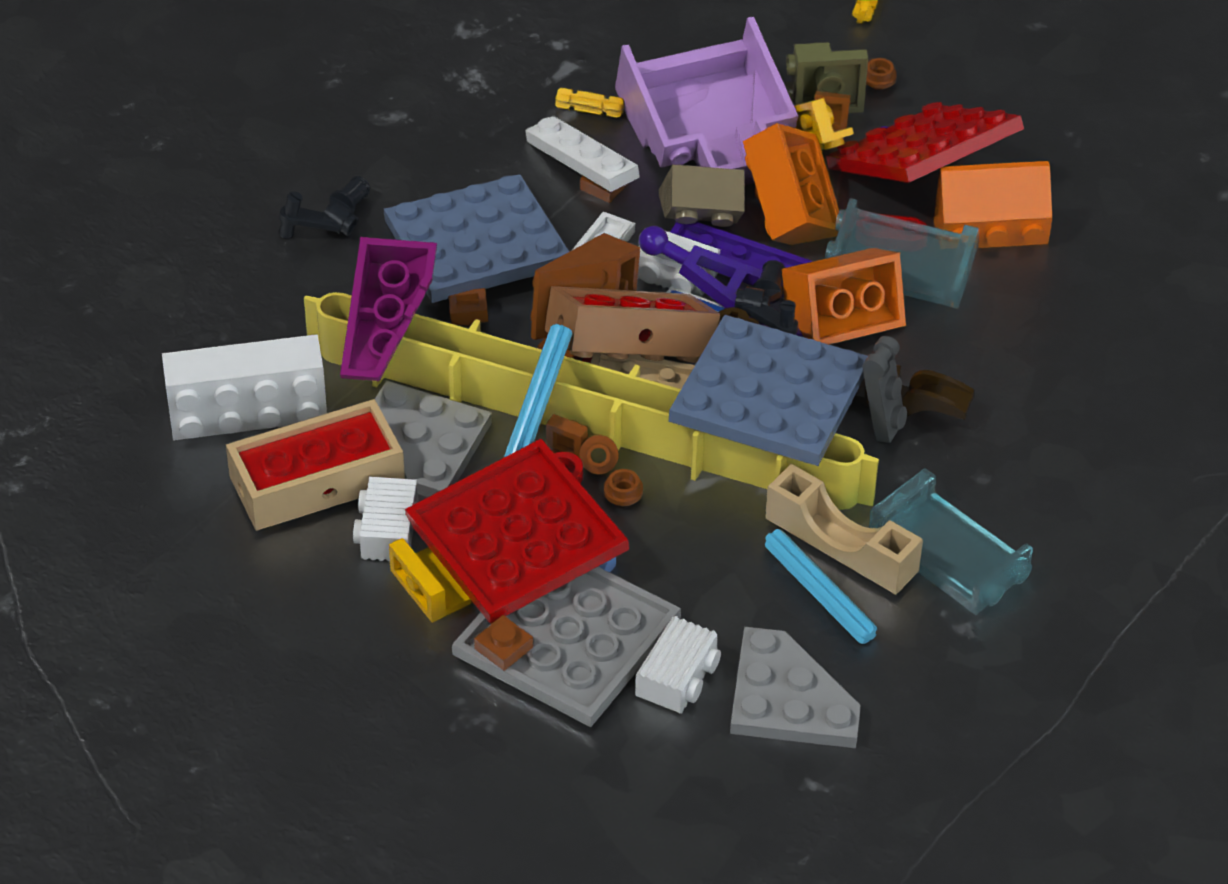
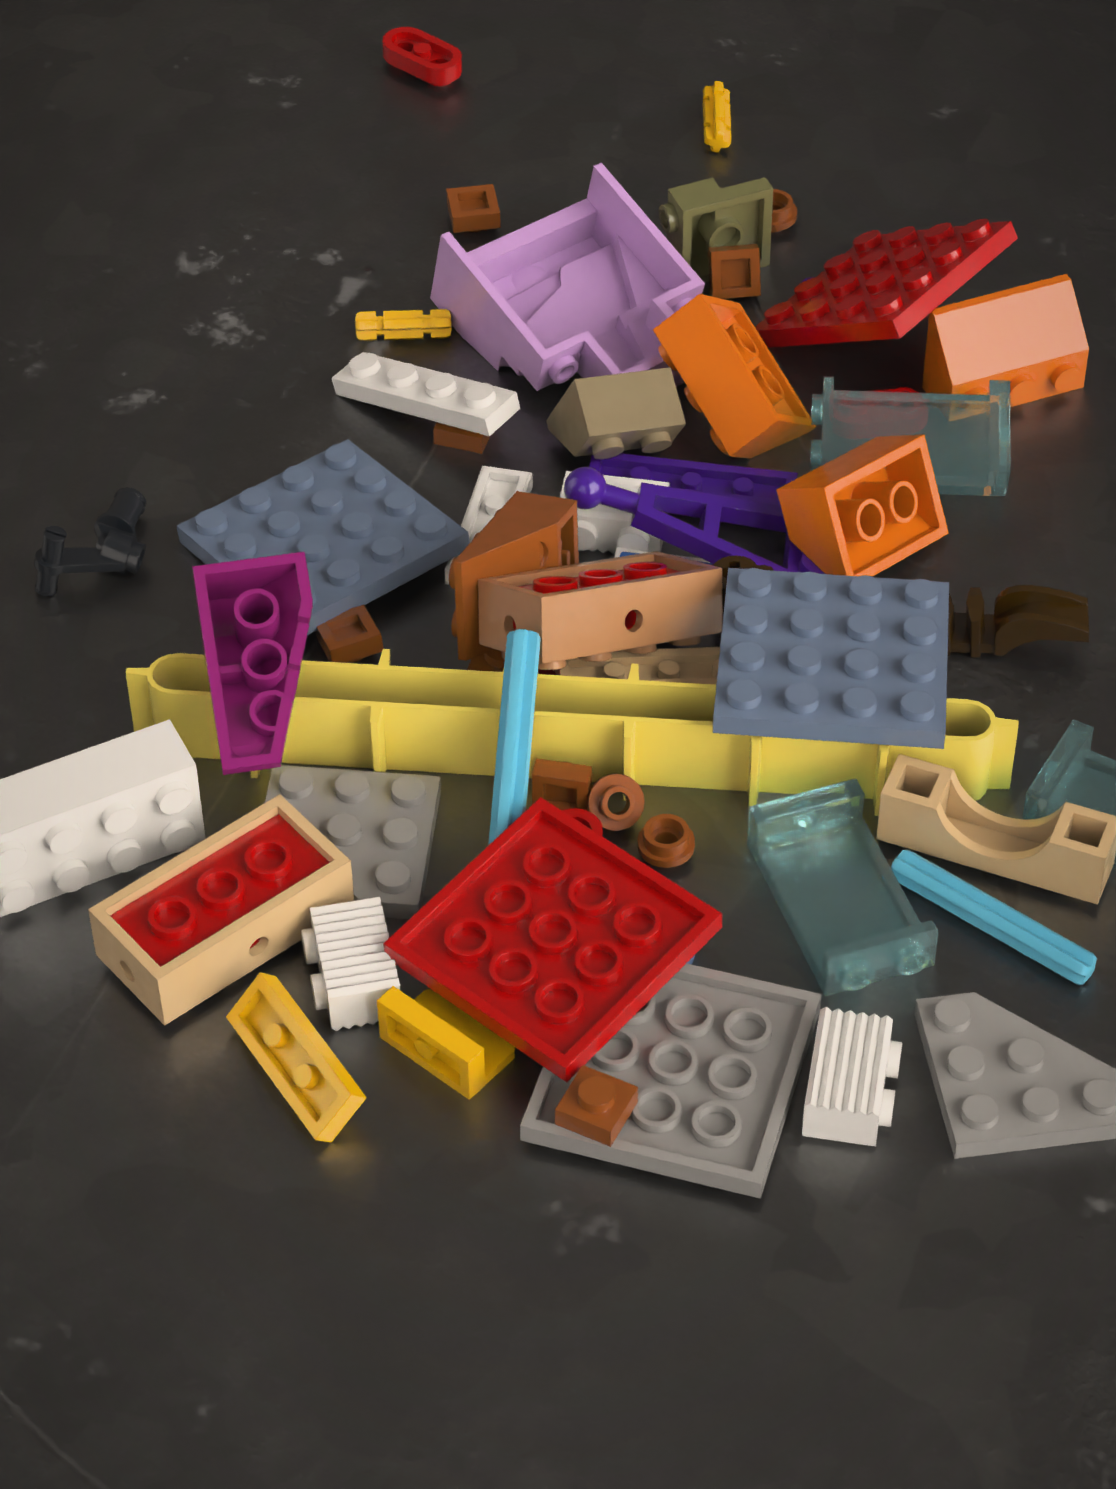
camera: 15 degrees left, 0 degrees up
black pin [735,260,798,335] -> none
yellow bracket [794,98,854,150] -> none
dark grey plate [862,336,907,443] -> none
none -> yellow plate [226,972,367,1143]
none -> dark orange plate [446,184,501,233]
none -> clear light blue panel [747,778,938,996]

